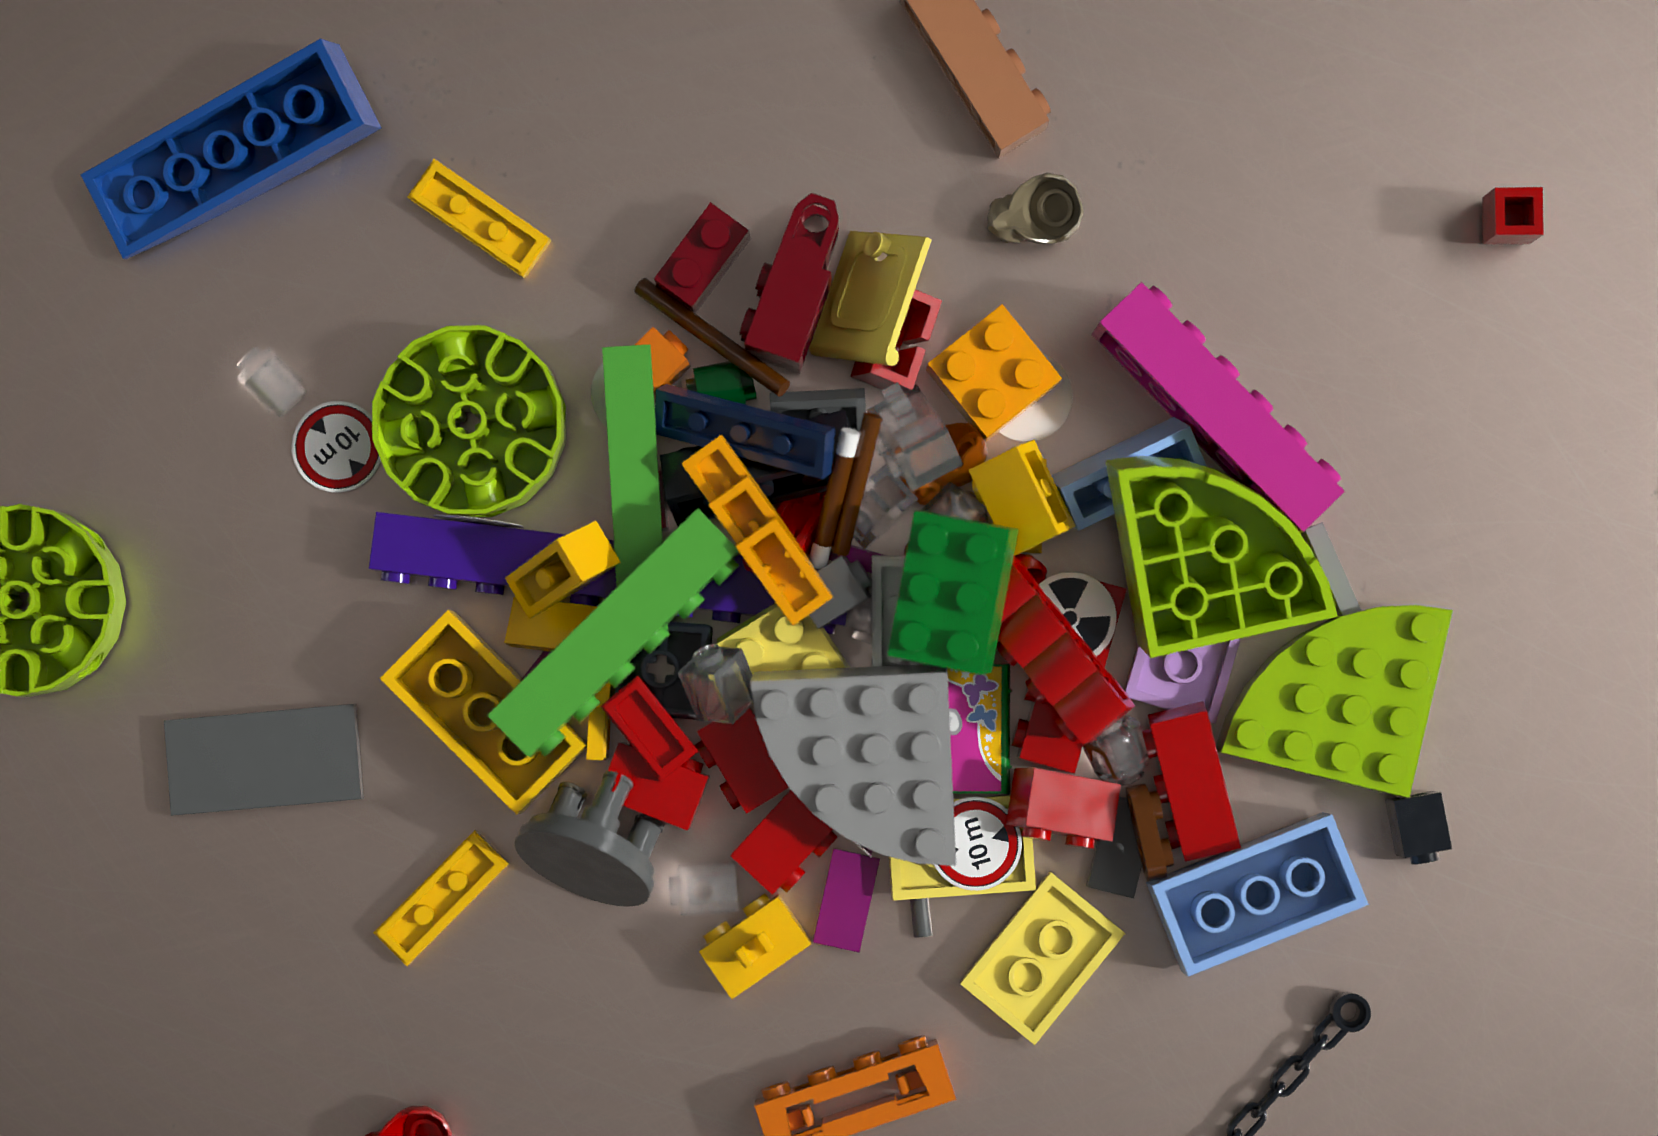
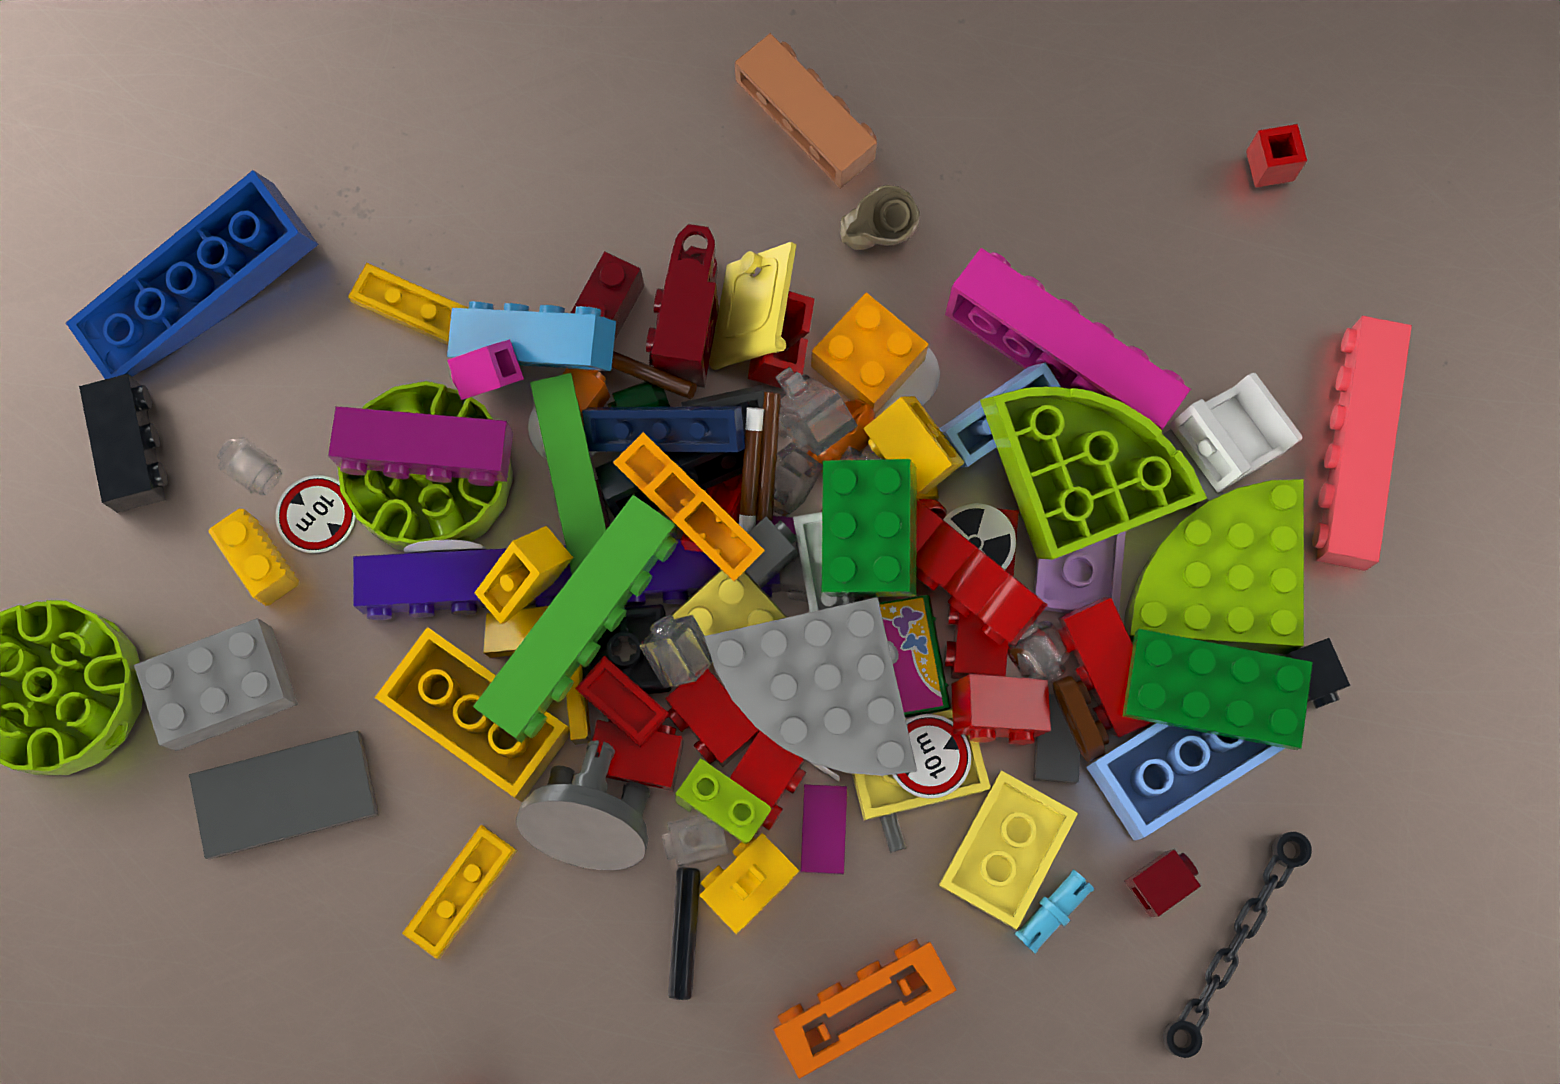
camera: 10 degrees left, 10 degrees down
none -> black brick [79,374,168,513]
none -> light grey brick [134,618,298,751]
none -> yellow brick [208,508,299,606]
none -> magenta brick [328,406,513,486]
none -> dark azure brick [447,301,616,371]
none -> dark pink brick [447,339,524,400]
none -> black axle [668,867,700,1000]
none -> lime bracket [675,758,771,844]
none -> medium azure pin [1014,869,1094,954]
none -> green plate [1122,629,1313,750]
none -> dark red brick [1124,849,1201,917]
none -> white panel [1169,373,1302,493]
none -> coral brick [1313,316,1412,571]

